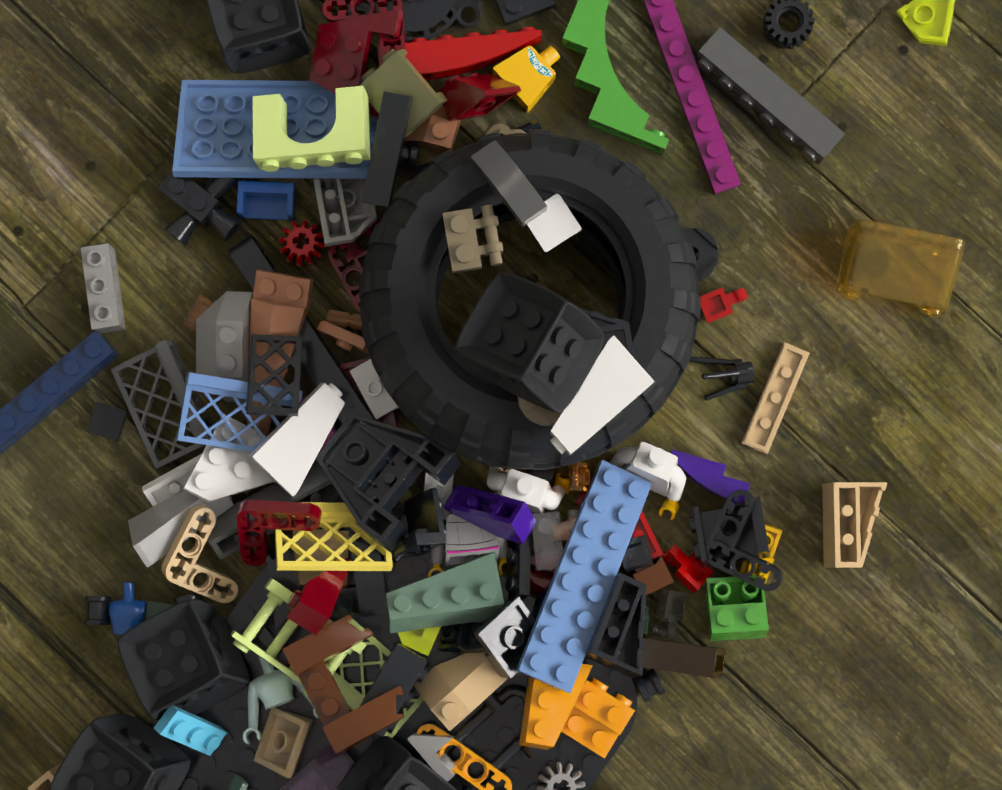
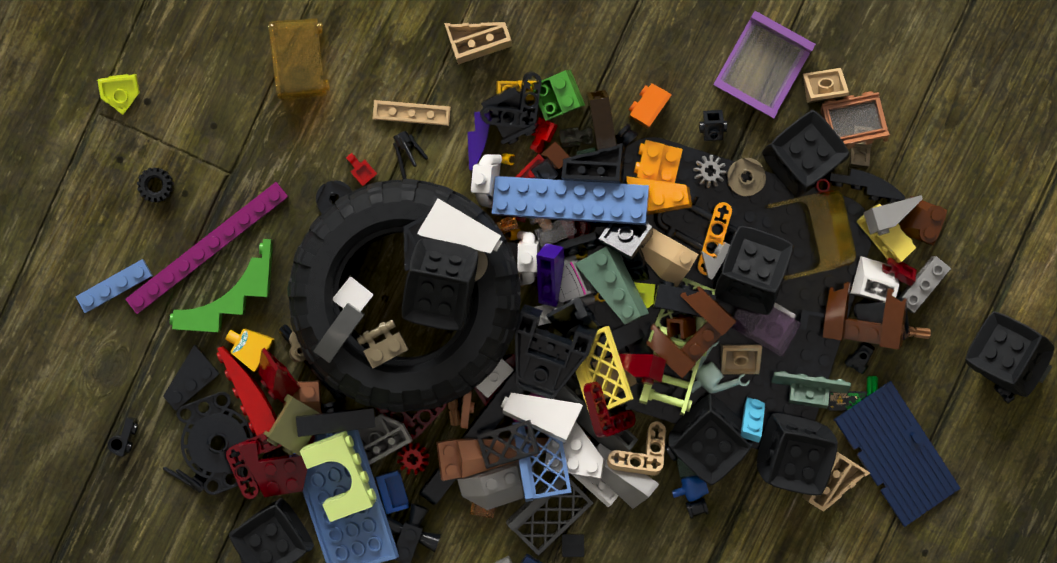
camera: 110 degrees left, 5 degrees up
dark grey brick [696,27,845,164] -> none
none -> orange slope [629,83,671,129]
none -> reddish brown window [666,314,696,339]

